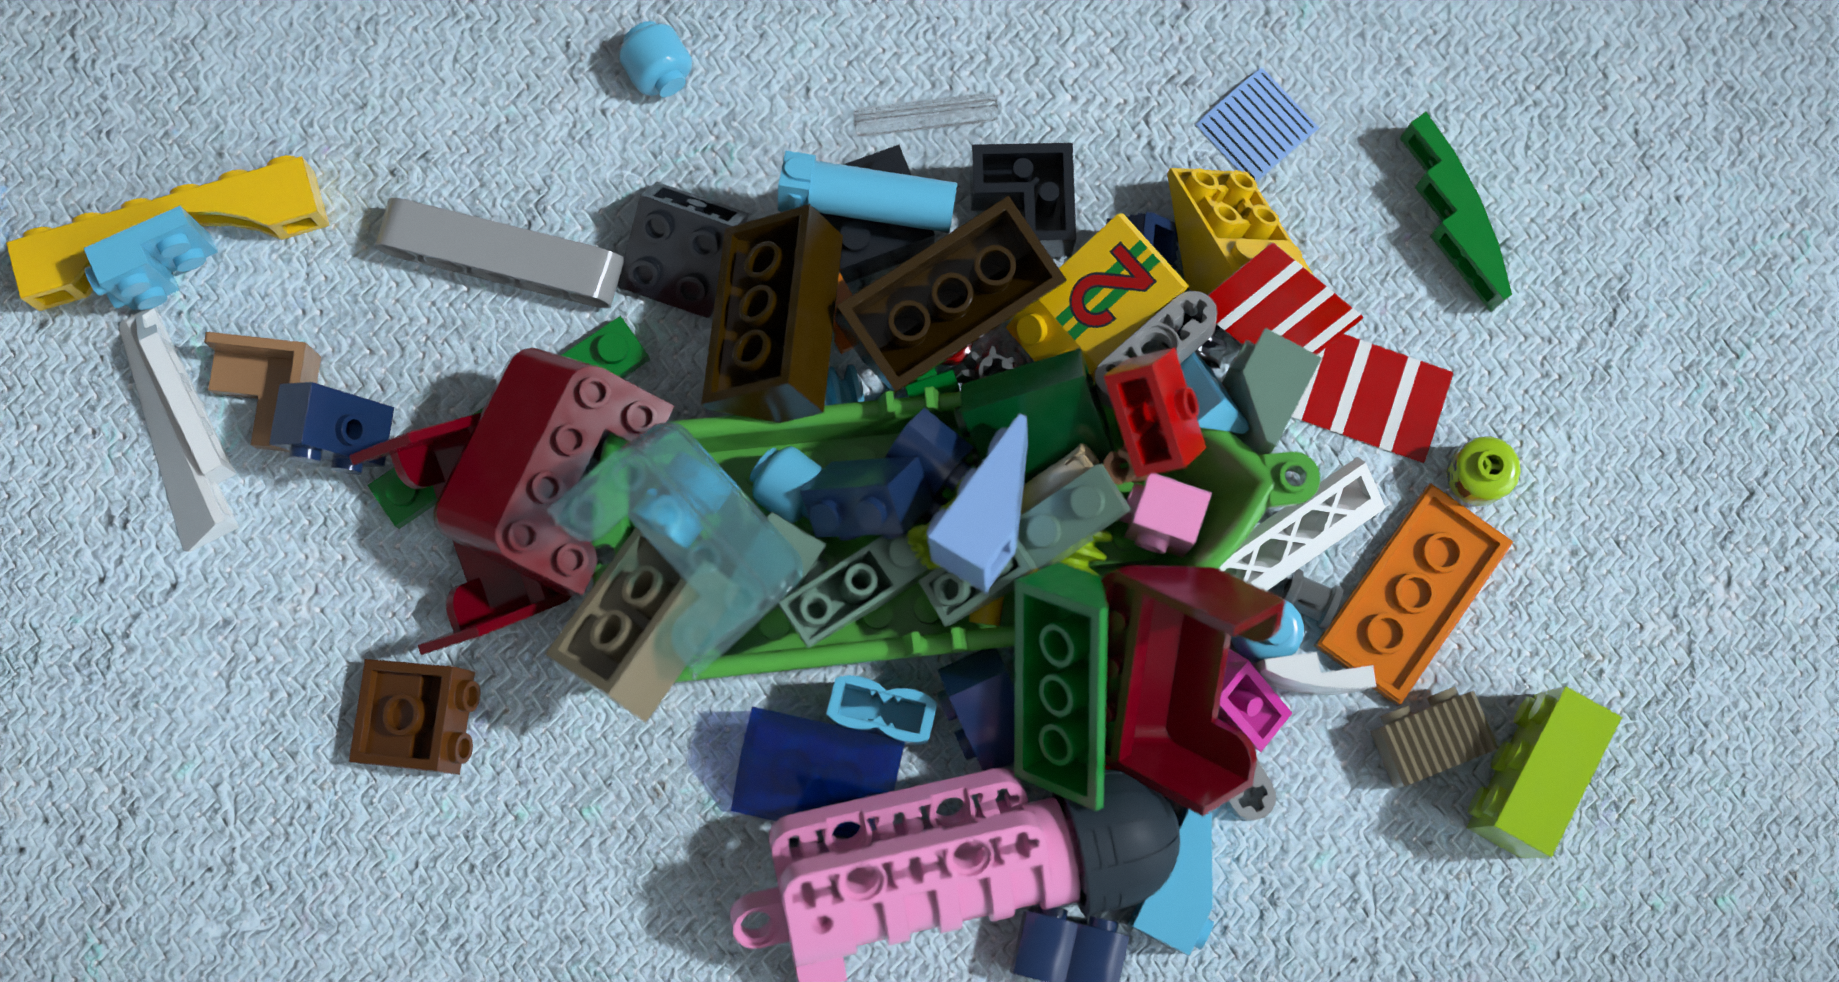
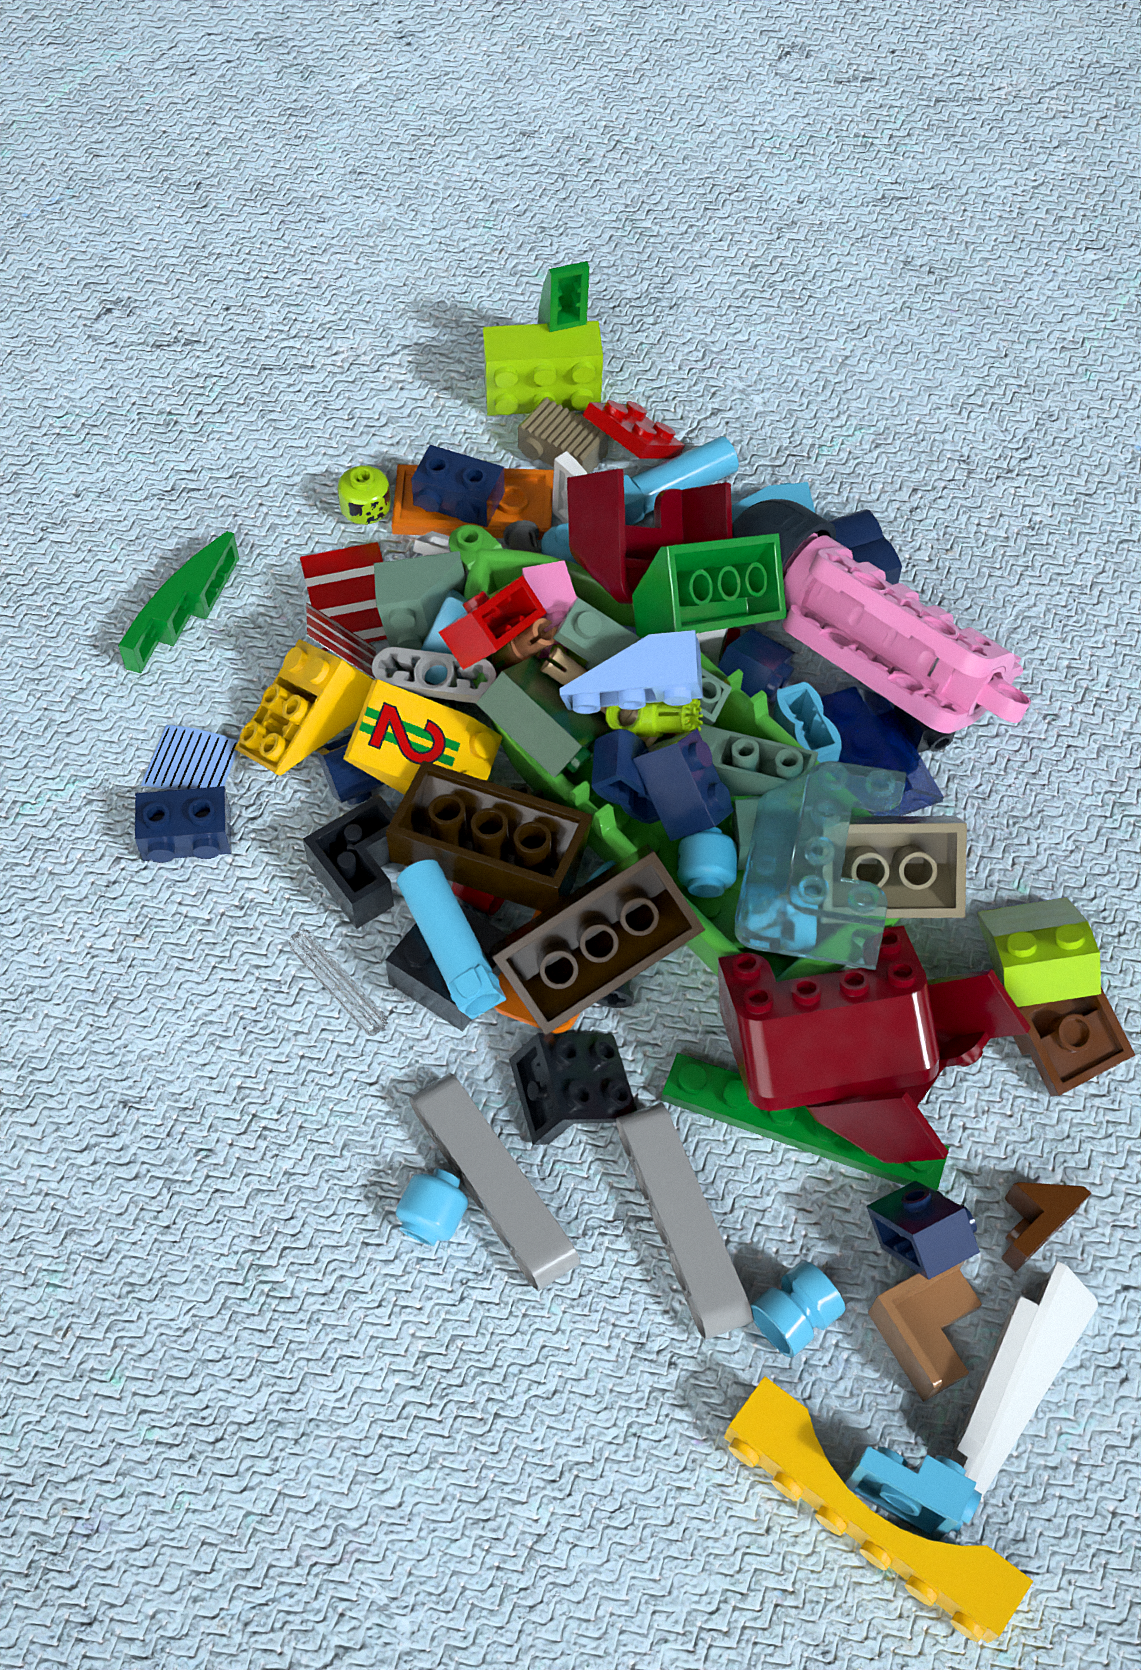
camera: 120 degrees left, 20 degrees down
none -> dark blue brick [135,786,232,863]
none -> light grey beam [409,1073,581,1292]
none -> dark blue brick [411,445,505,527]
none -> green slope [537,261,590,332]
none -> red plate [582,400,685,459]
none -> medium azure piece [624,436,739,525]
none -> medium azure wheel [750,1260,846,1358]
none -> lime slope [977,897,1101,1007]
none -> reddish brown slope [1001,1182,1092,1273]

